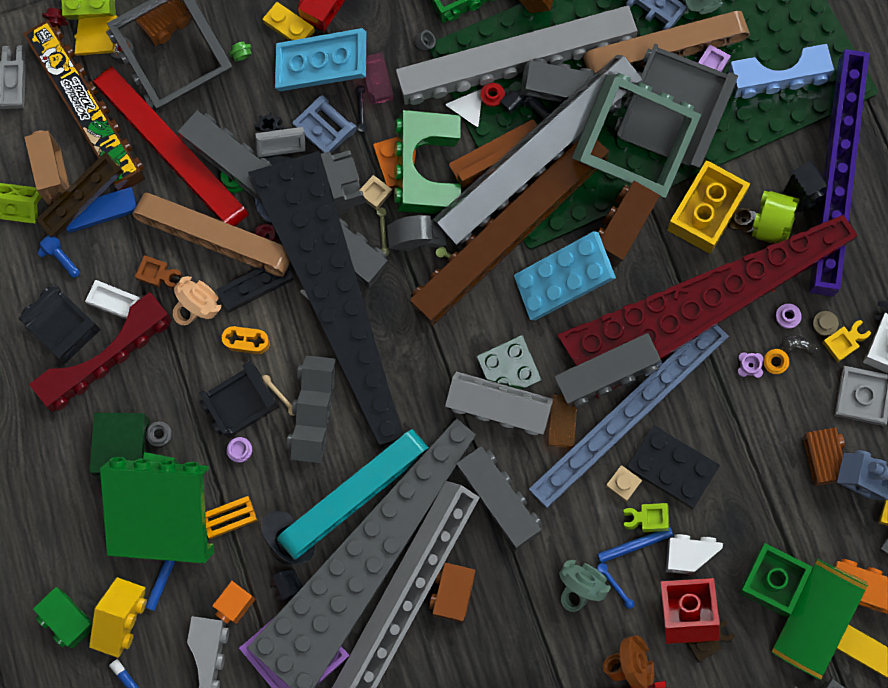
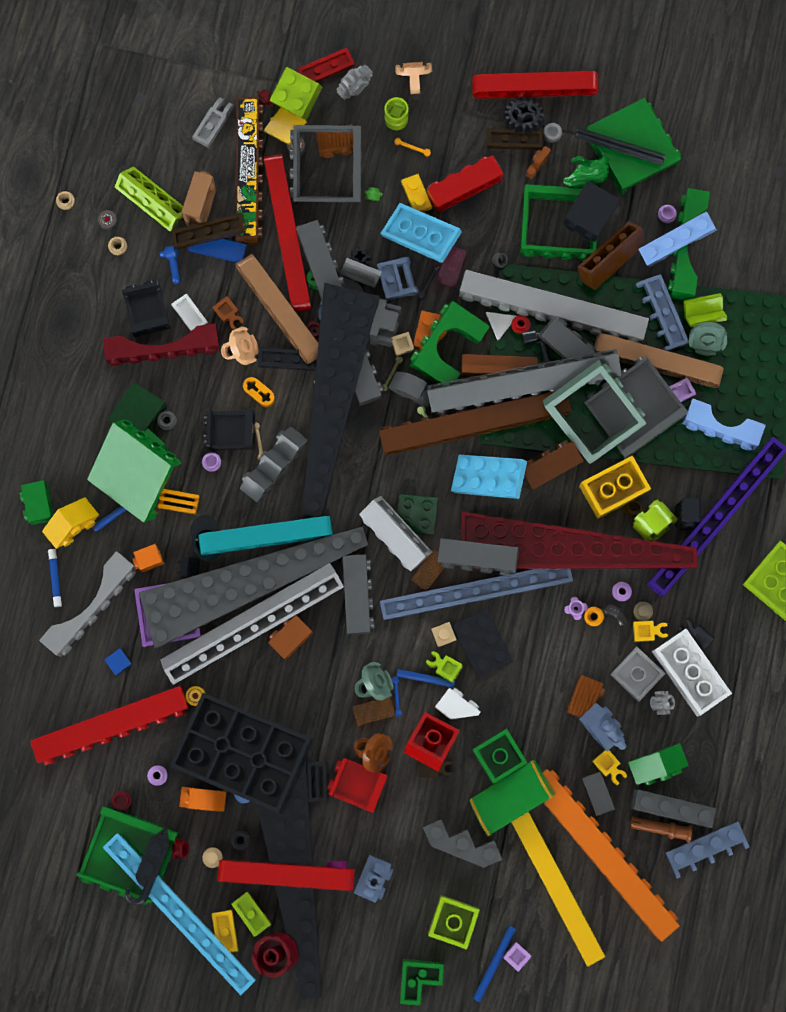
camera: 25 degrees right, 5 degrees up
none -> clear orange tile [353,697,395,726]

